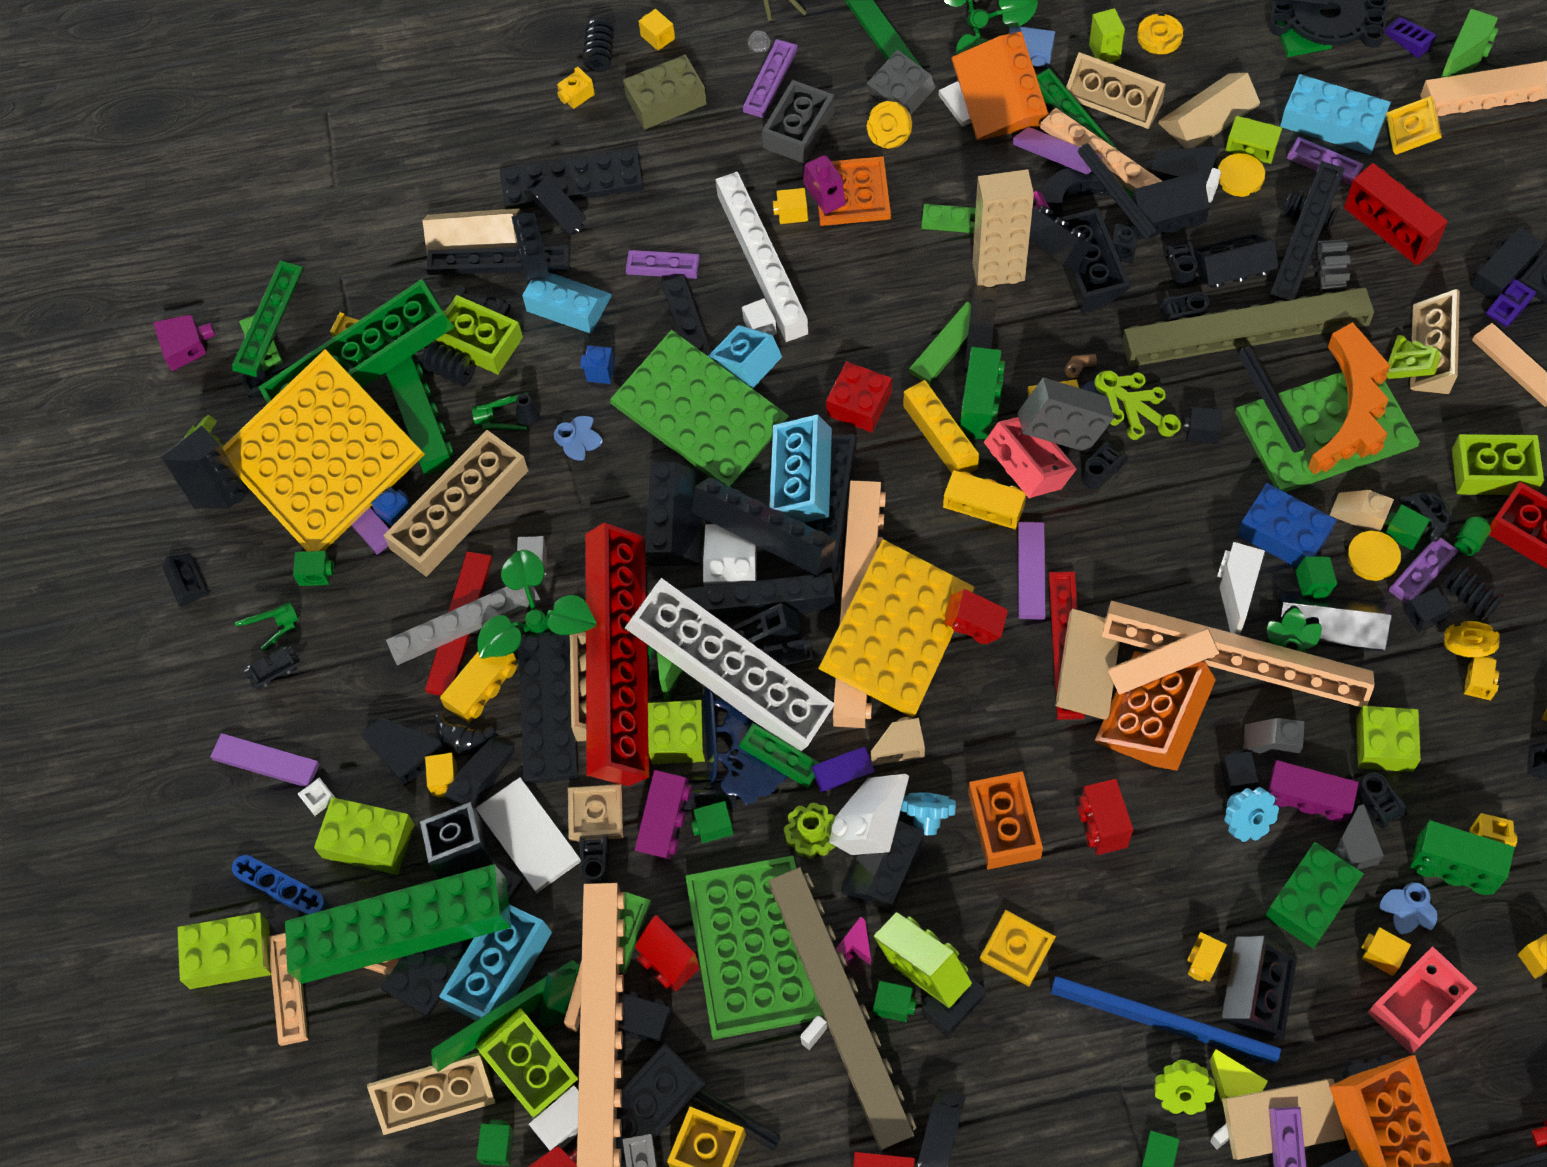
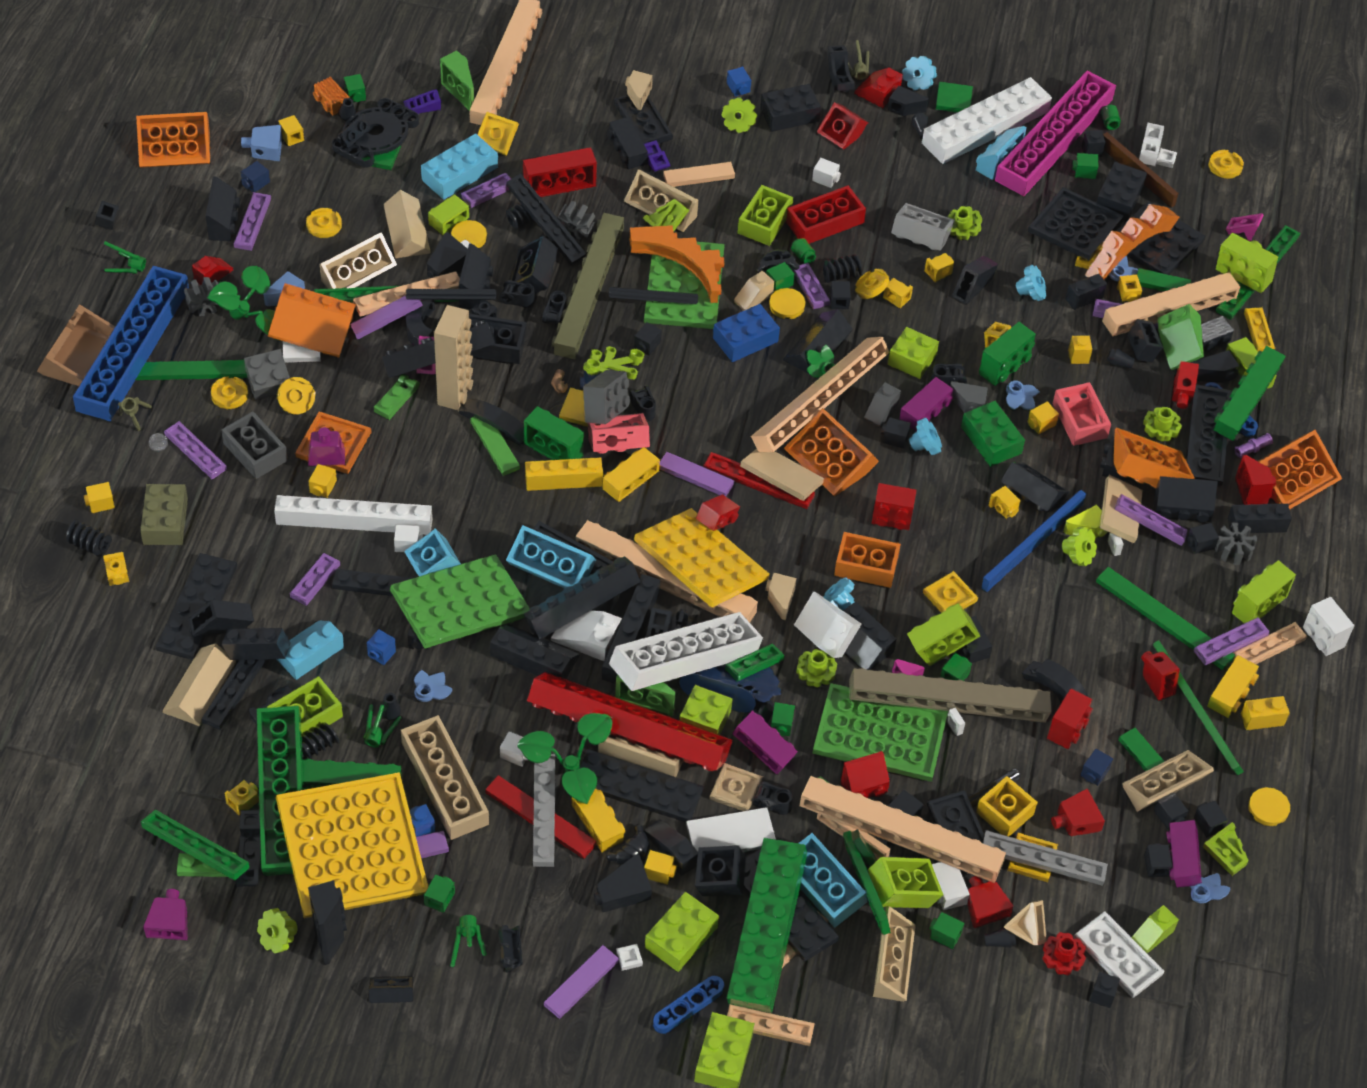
camera: 75 degrees left, 10 degrees down
dark purple slope [811,747,875,792] -> none
red brick [826,361,892,432] -> none
lime brick [1089,8,1125,63] -> none
light nougat tile [1108,628,1219,695] -> none
white slope [1217,542,1265,635] -> none
green brick [1296,556,1337,599] -> none
none -> yellow tile [211,377,248,409]
none -> lime plant [1143,407,1182,441]

